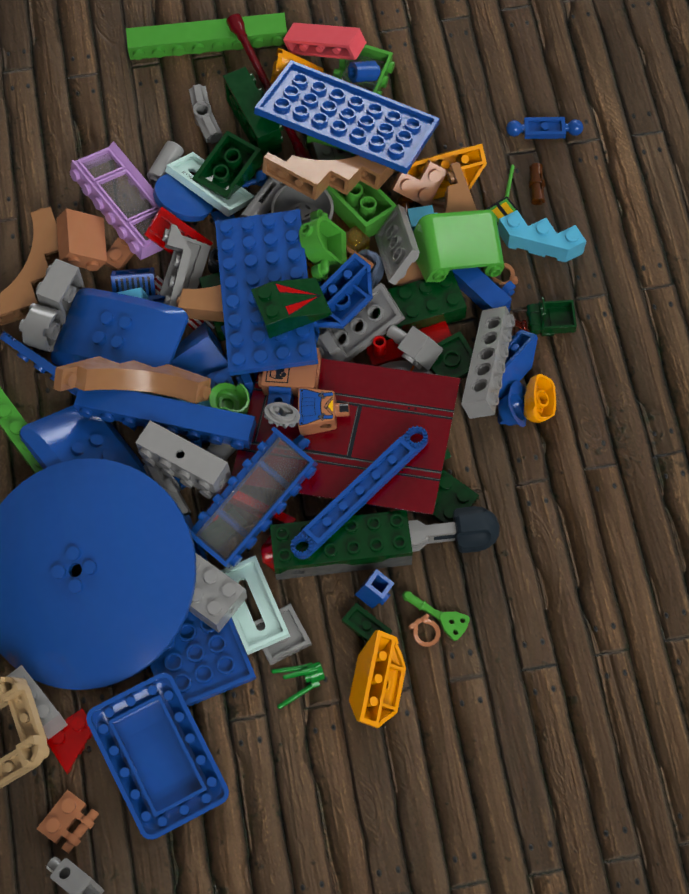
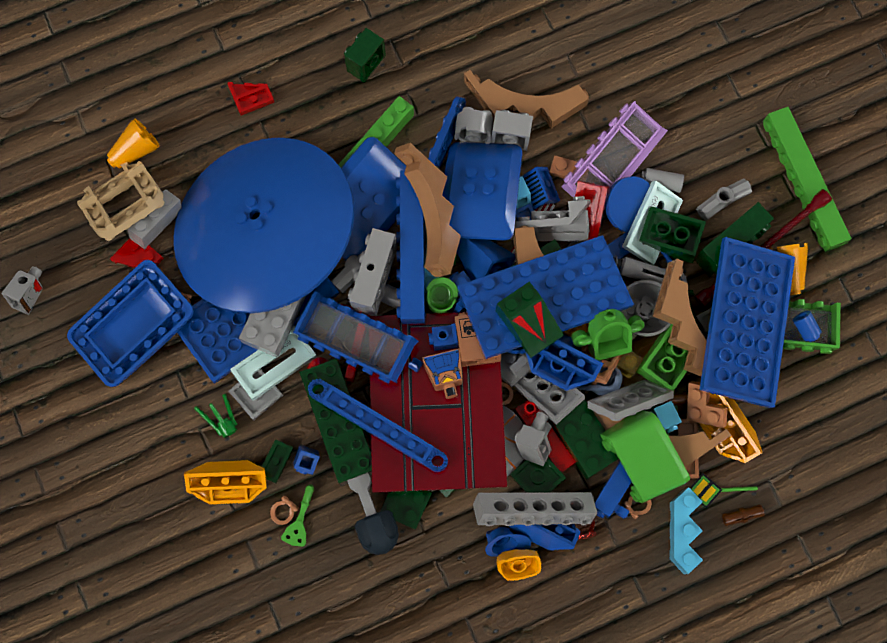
camera: 75 degrees right, 10 degrees up
nougat plate [37,790,99,854] -> none
nougat brick [56,208,107,271] -> none
light grey gear [264,402,300,429] -> none
coral brick [283,23,366,60] -> none
blue plate [506,117,583,139] -> none
dark green piece [526,297,577,336] -> none

